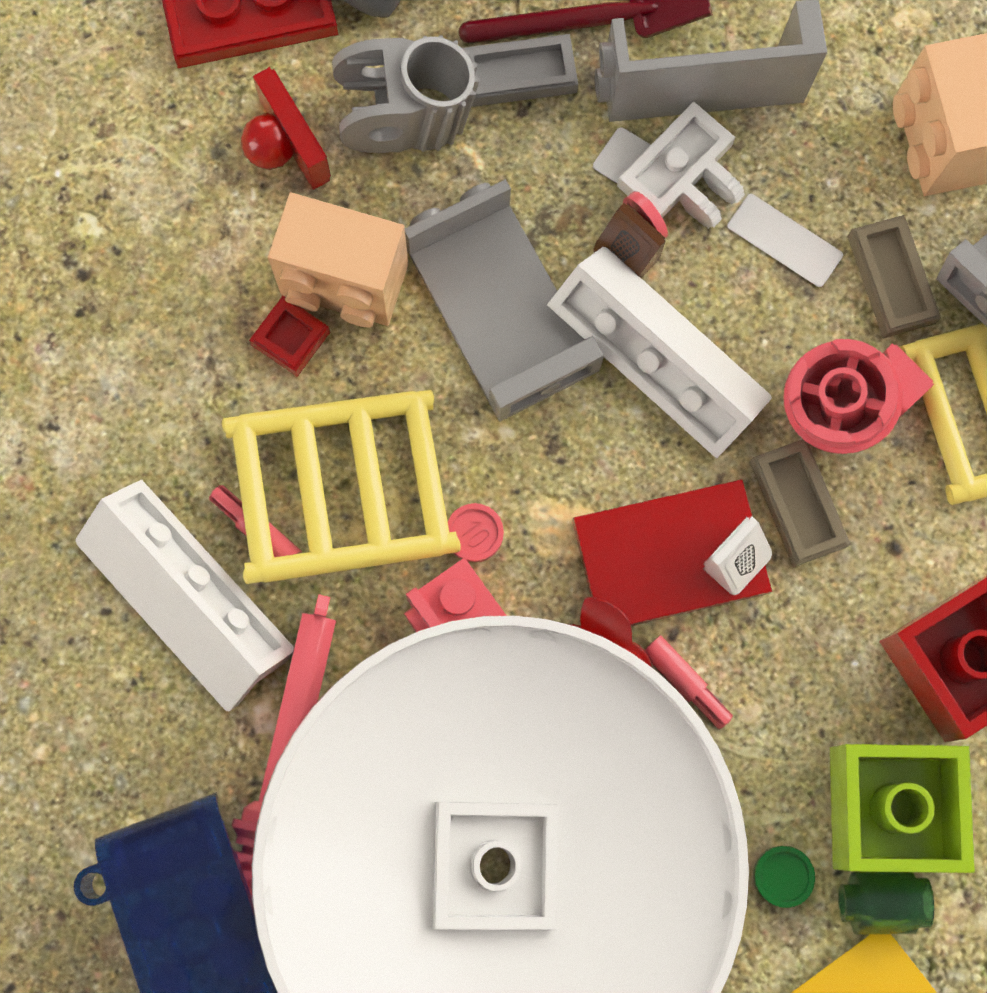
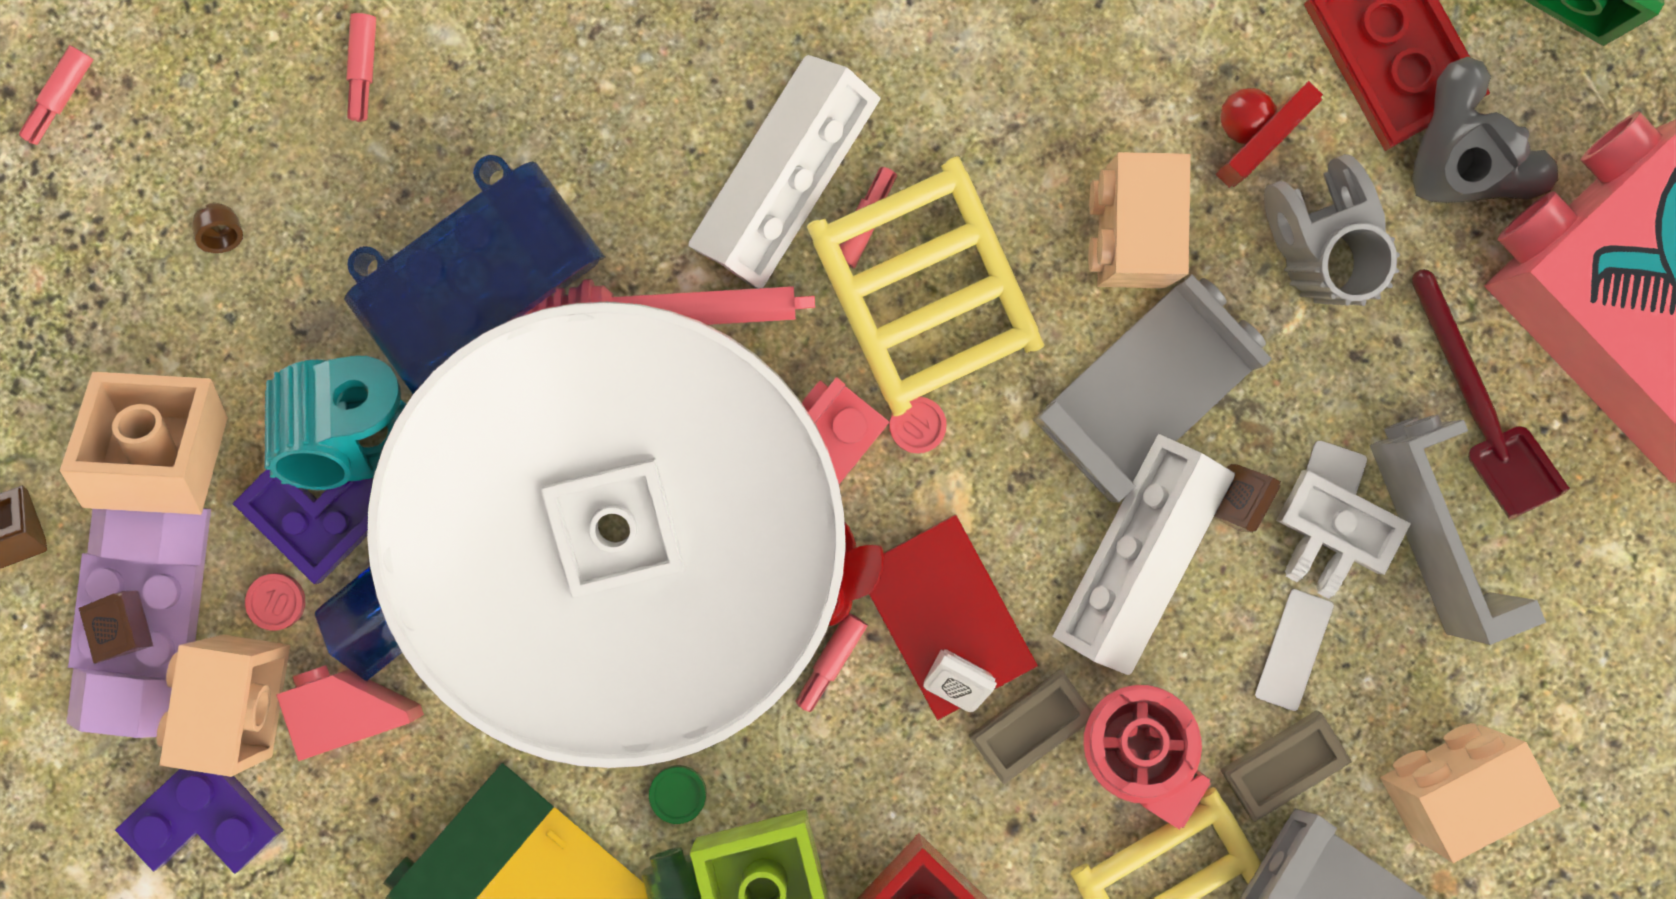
camera: 80 degrees right, 10 degrees up
red tile [249,295,331,377] -> none
light grey tile [462,34,578,107] -> none
coral piece [623,191,668,238] -> none

